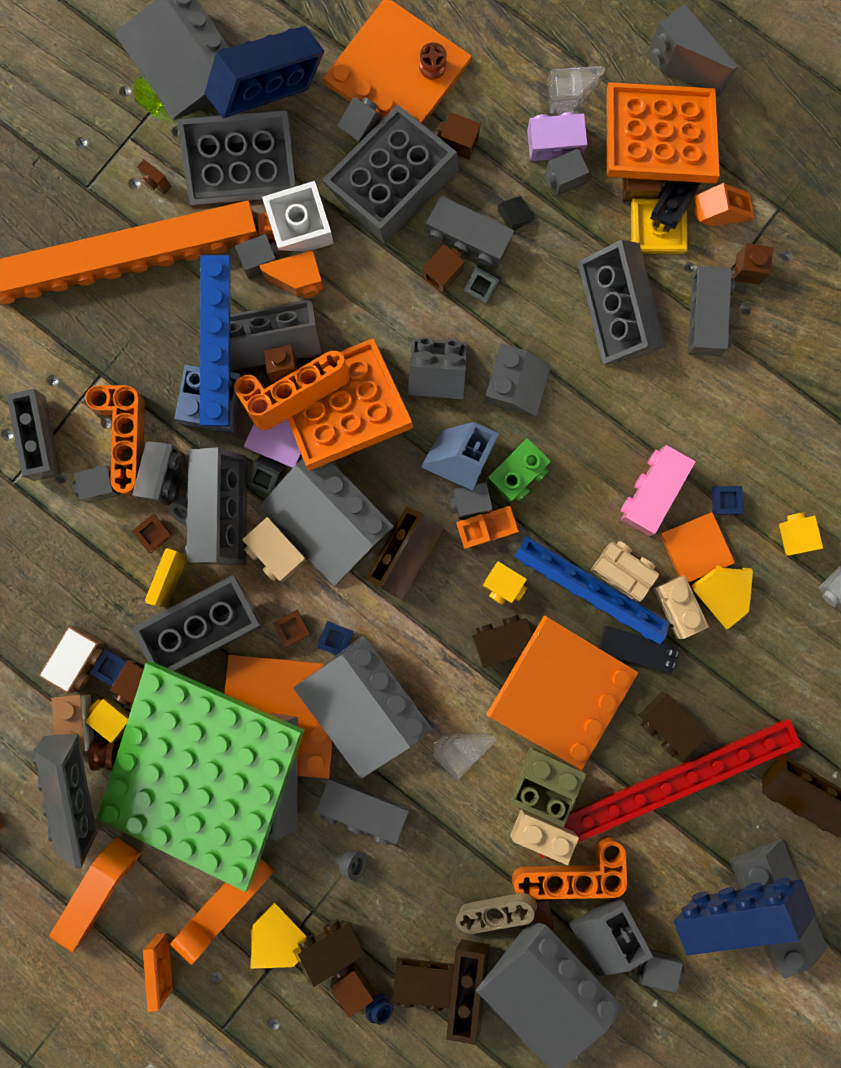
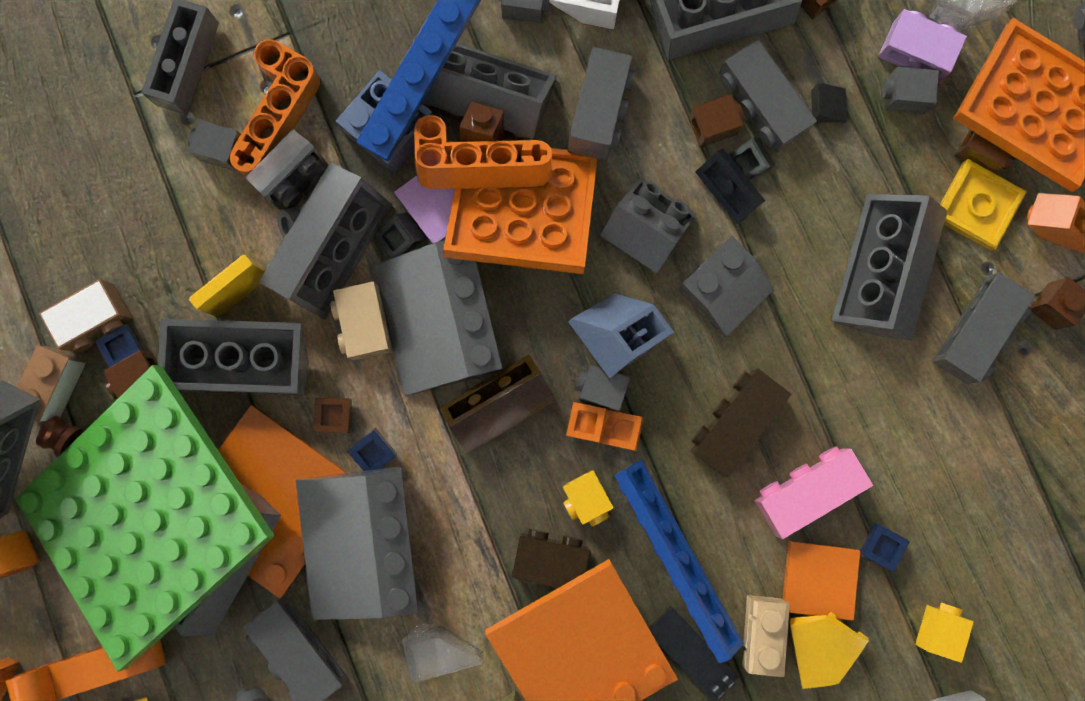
camera: 35 degrees right, 0 degrees up
yellow brick [85,697,130,743] -> none
reddish brown plate [132,514,173,553] -> none
orange slope [260,250,324,298] -> none
bright green brick [486,438,551,504] -> none
tan brick [590,541,659,602] -> none
black hinge [650,181,701,233] -> none
none -> dark grey brick [568,47,635,161]
none -> dark brown brick [690,369,792,478]
none -> black plate [695,148,766,224]

